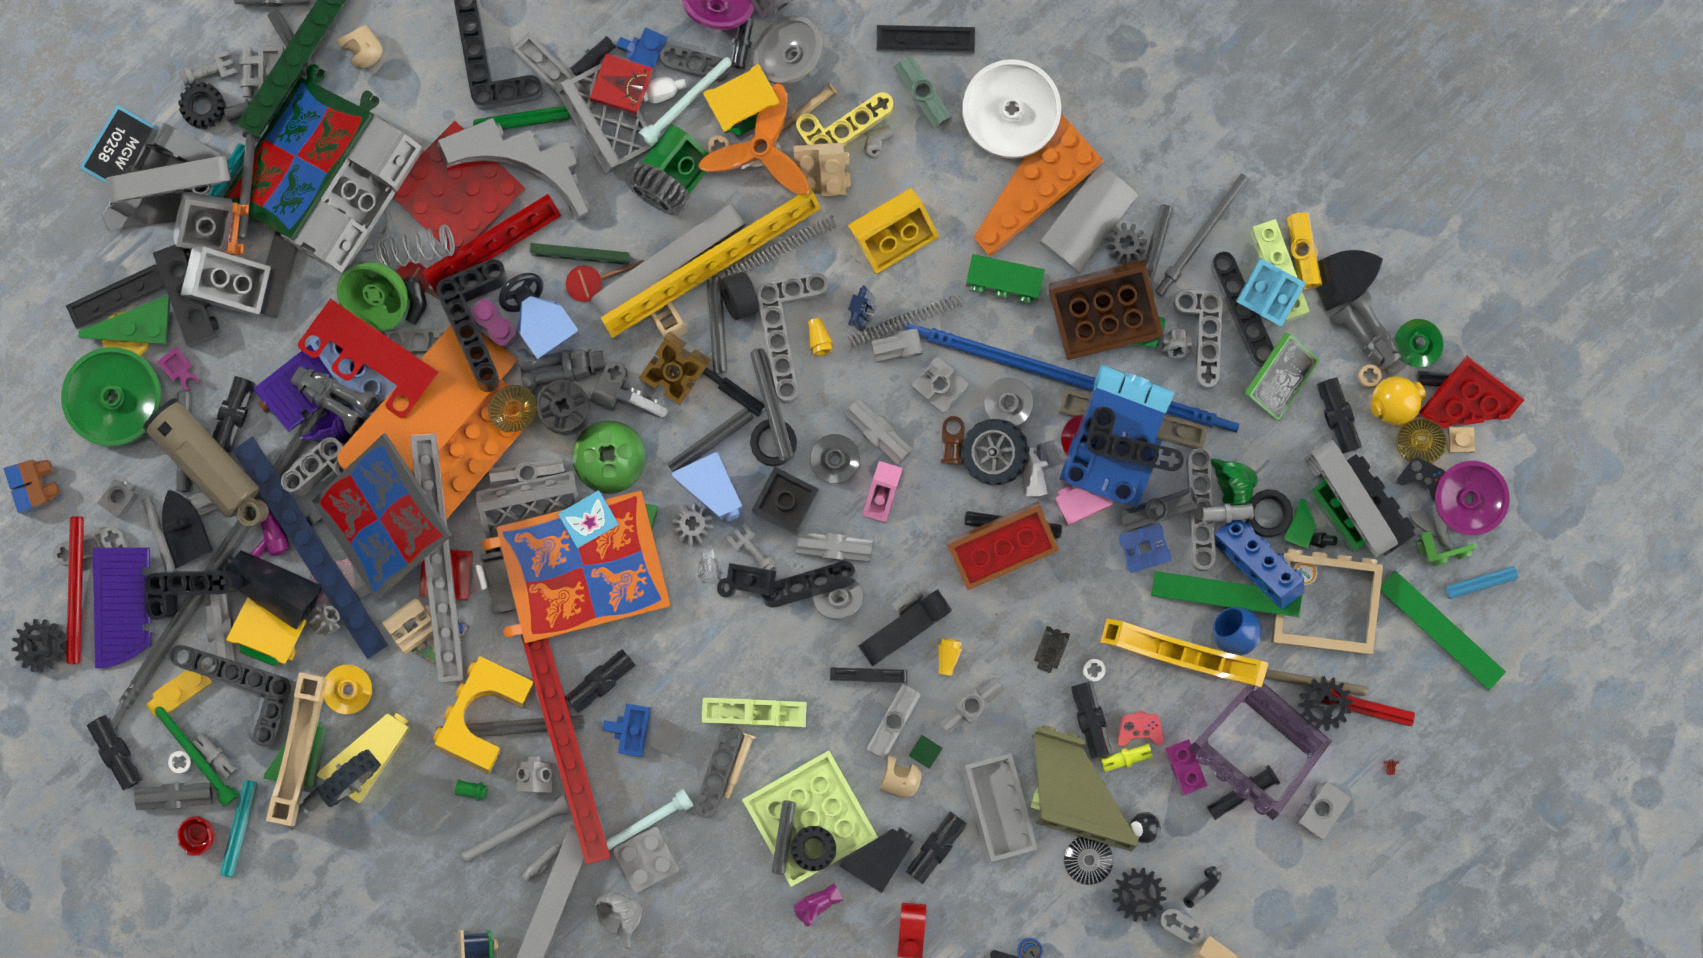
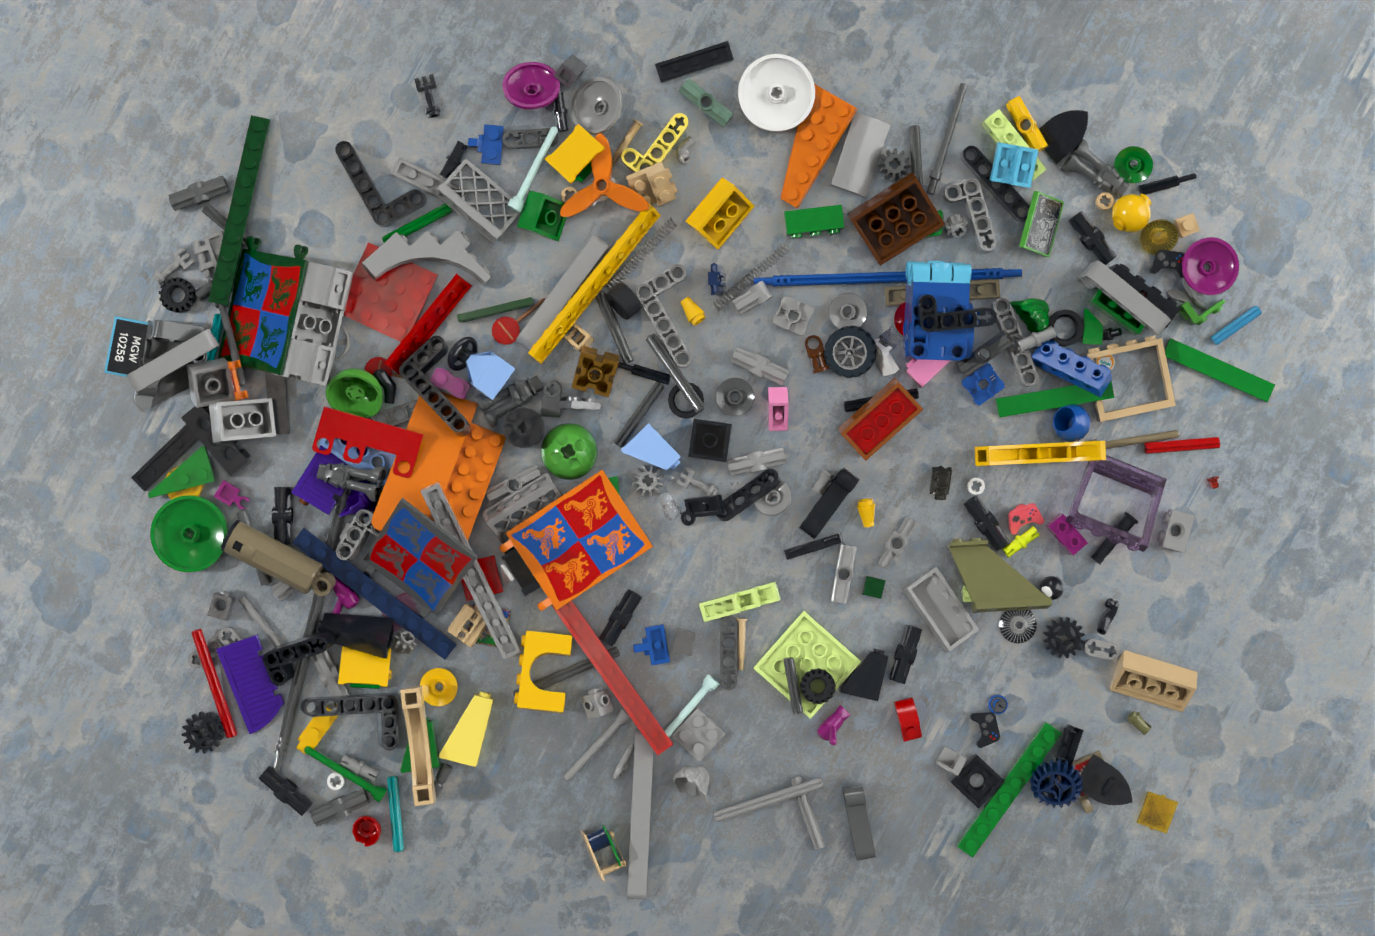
camera: 20 degrees left, 5 degrees up
dark orange hips [3,460,61,514] -> none
black shield [162,490,213,568] -> none
black wheel [317,749,381,807] -> none
tan helmet [337,25,383,69] -> none
light grey piece [374,224,455,269] -> none
green pin [455,779,488,802] -> none
clear yellow dish [488,385,537,432] -> none
medium azure sticker [558,490,619,548] -> none
red tile [590,54,653,115] -> none
dark grey gear [625,162,690,215] -> none
white plant [643,77,686,103] -> none
tan helmet [880,755,922,798] -> none
black gear [1297,676,1353,731] -> none
red plate [1419,355,1525,428] -> none

